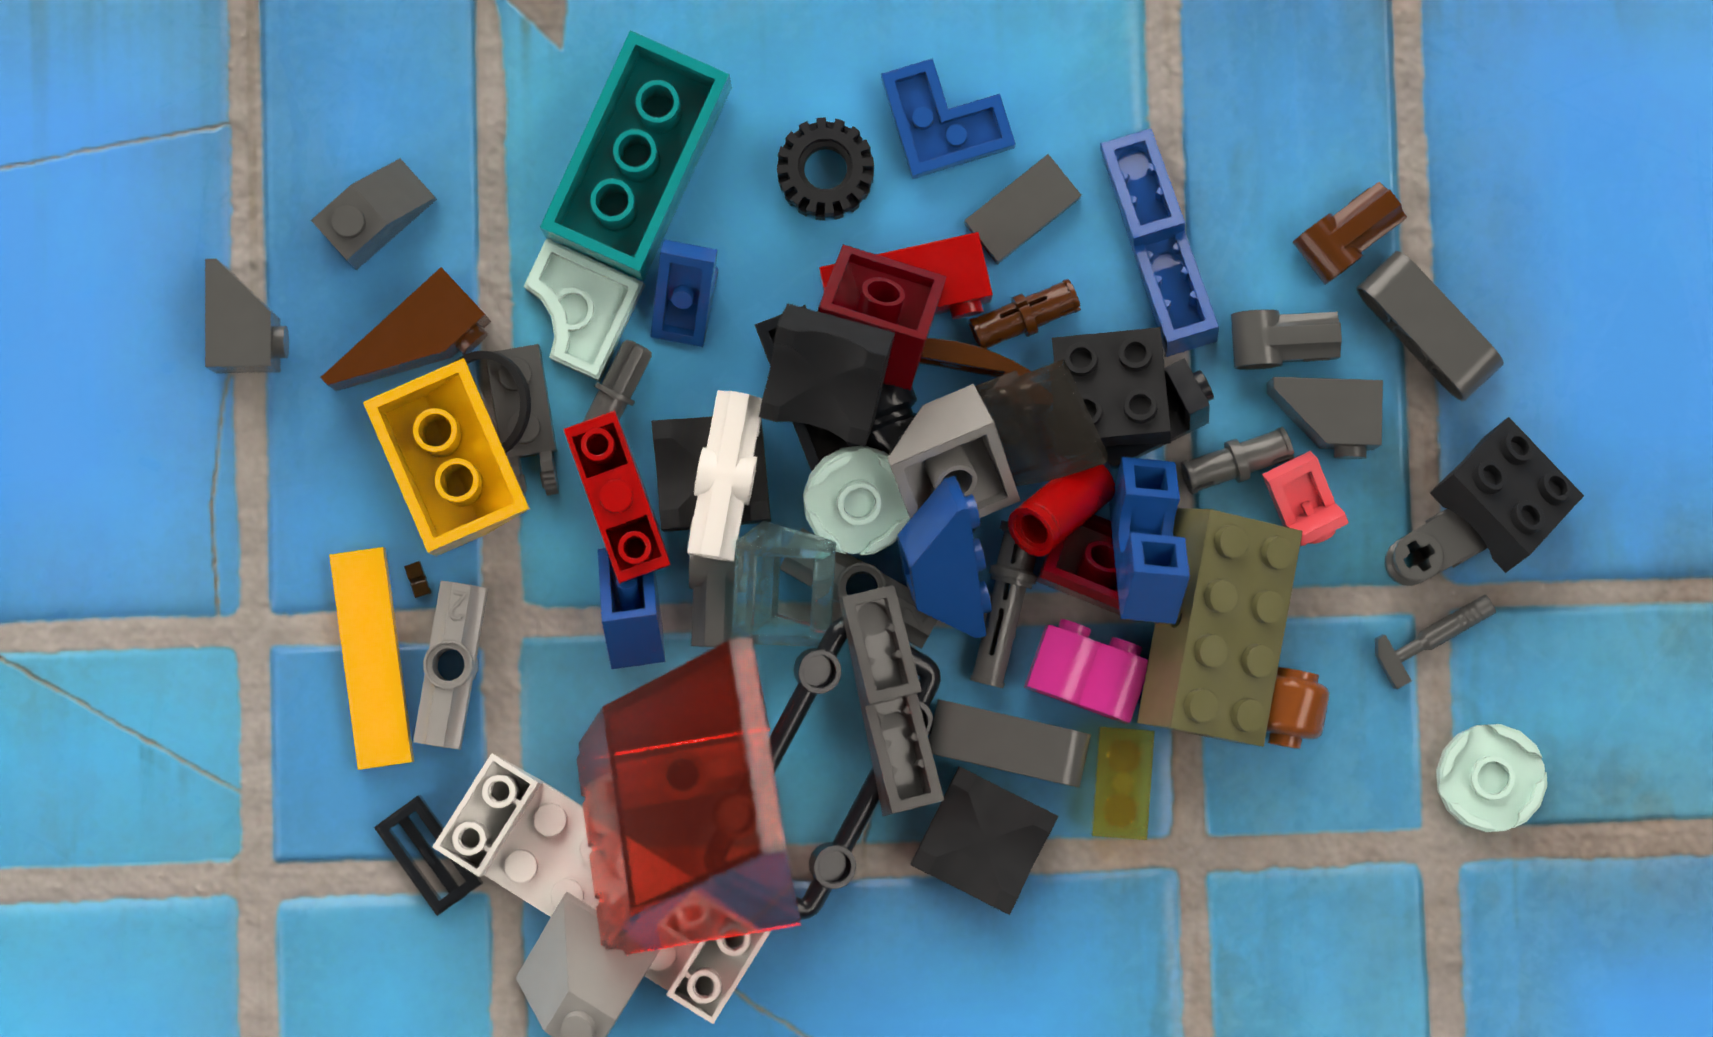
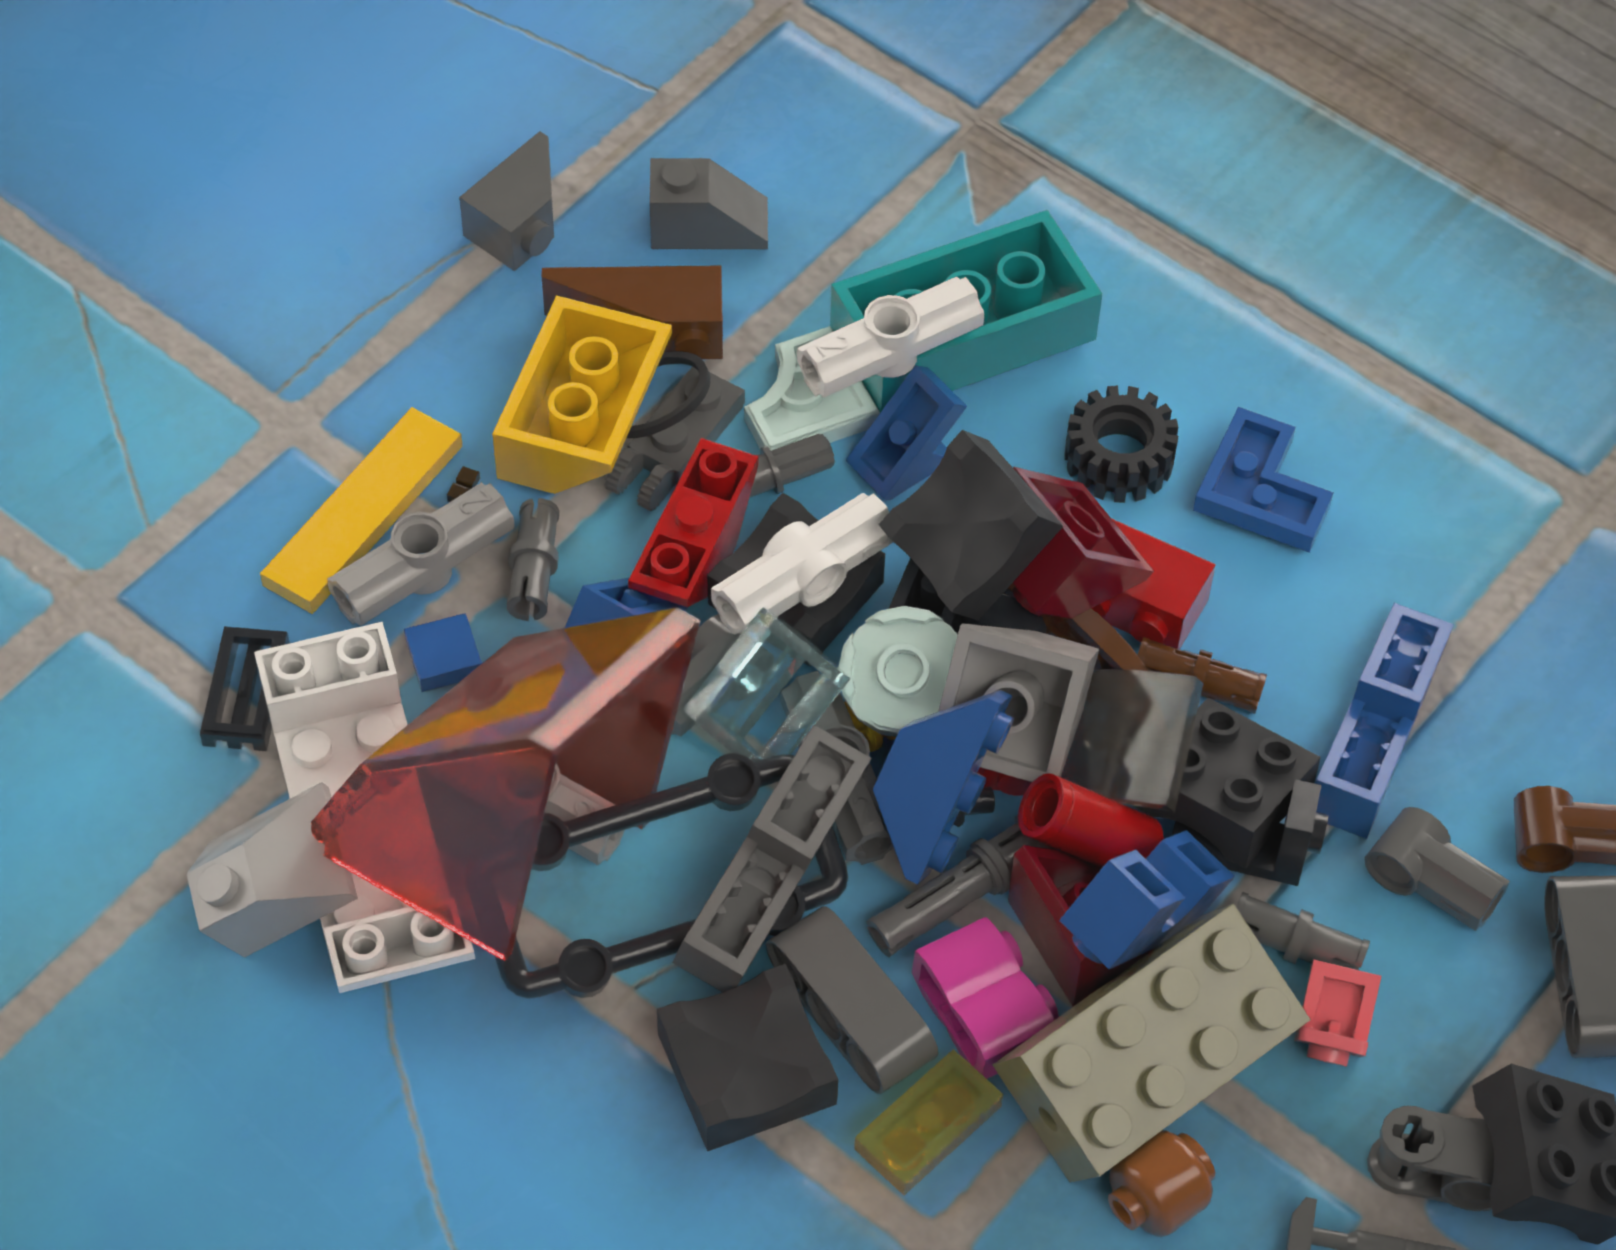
camera: 40 degrees right, 30 degrees down
dark grey tile [964,154,1082,265] -> none
dark grey slope [1267,377,1383,459] -> none
none -> blue tile [404,613,484,692]
none -> dark grey pin [507,498,560,621]
none -> white piece [797,277,984,397]

